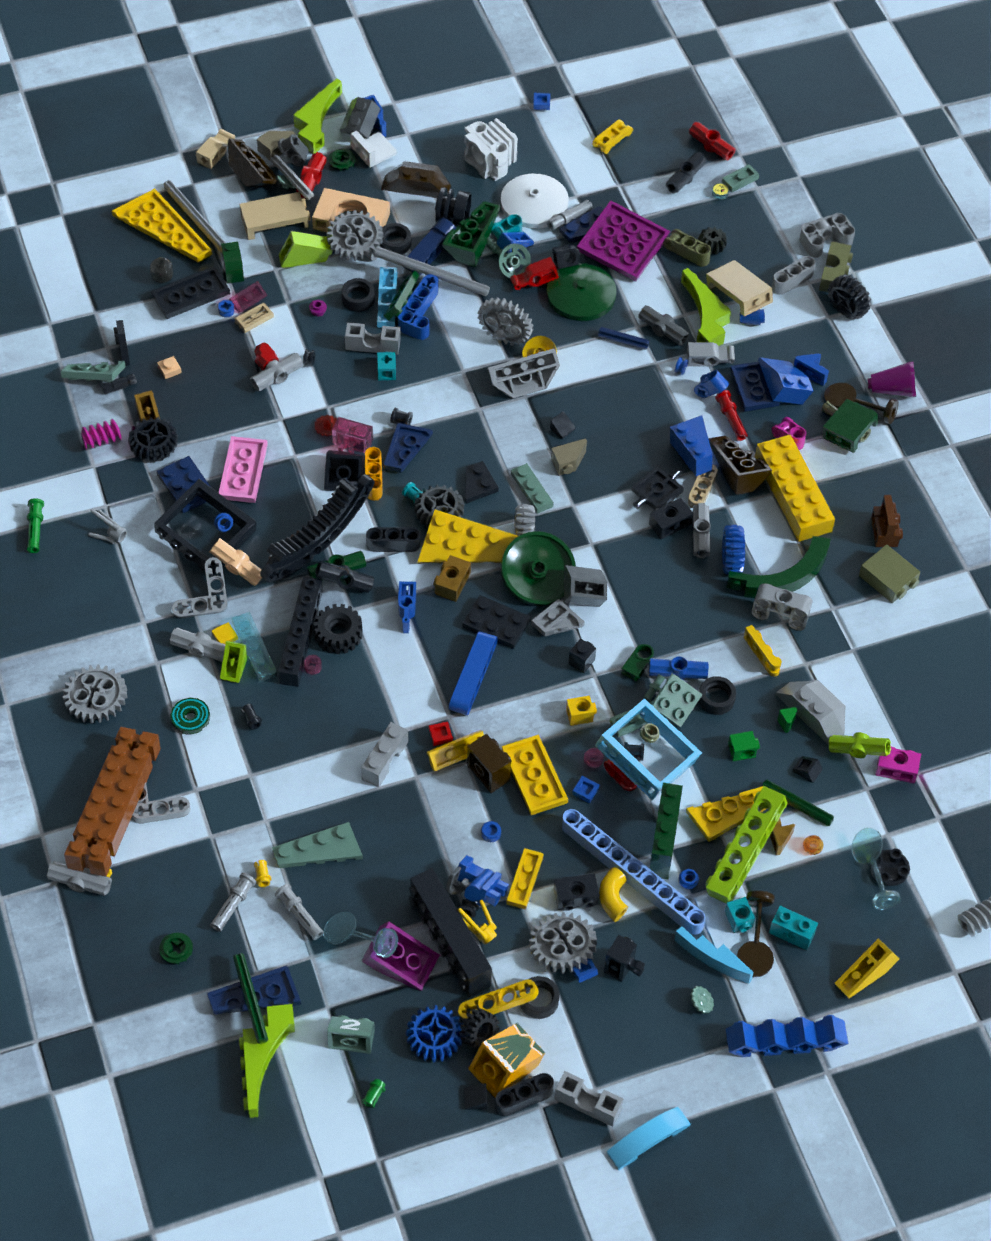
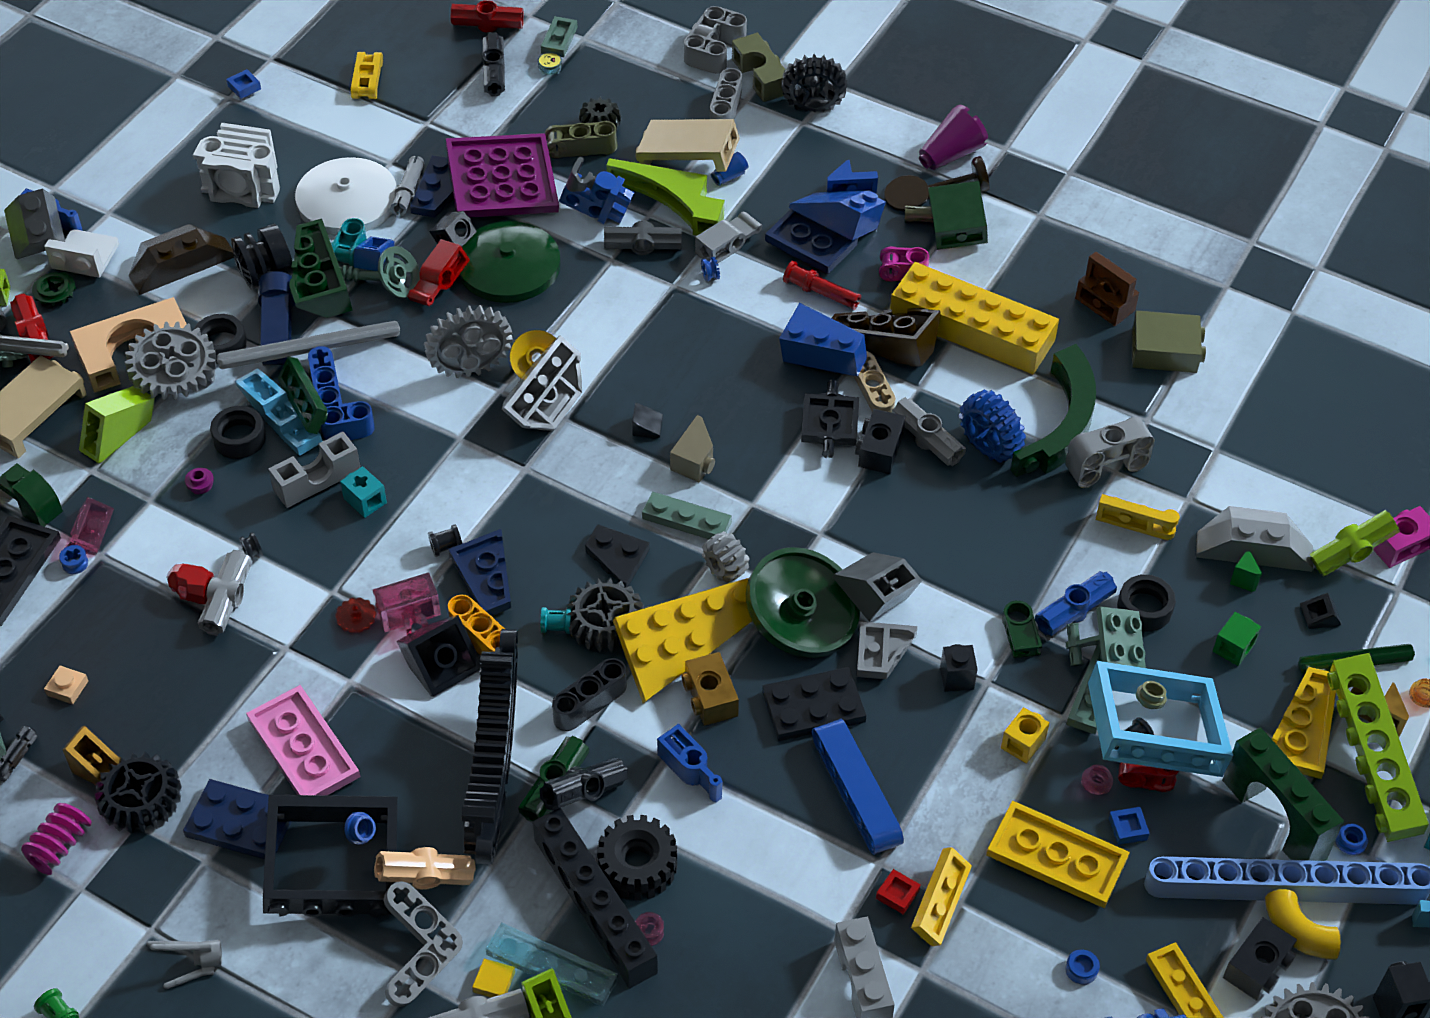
camera: 40 degrees left, 5 degrees down
tan tile [234,302,274,333] -> none
dark brown brick [467,733,512,793] -> none
dark blue axle [598,327,649,350] -> none
blue piece [694,370,729,398] -> none
none -> blue hips [558,157,635,224]

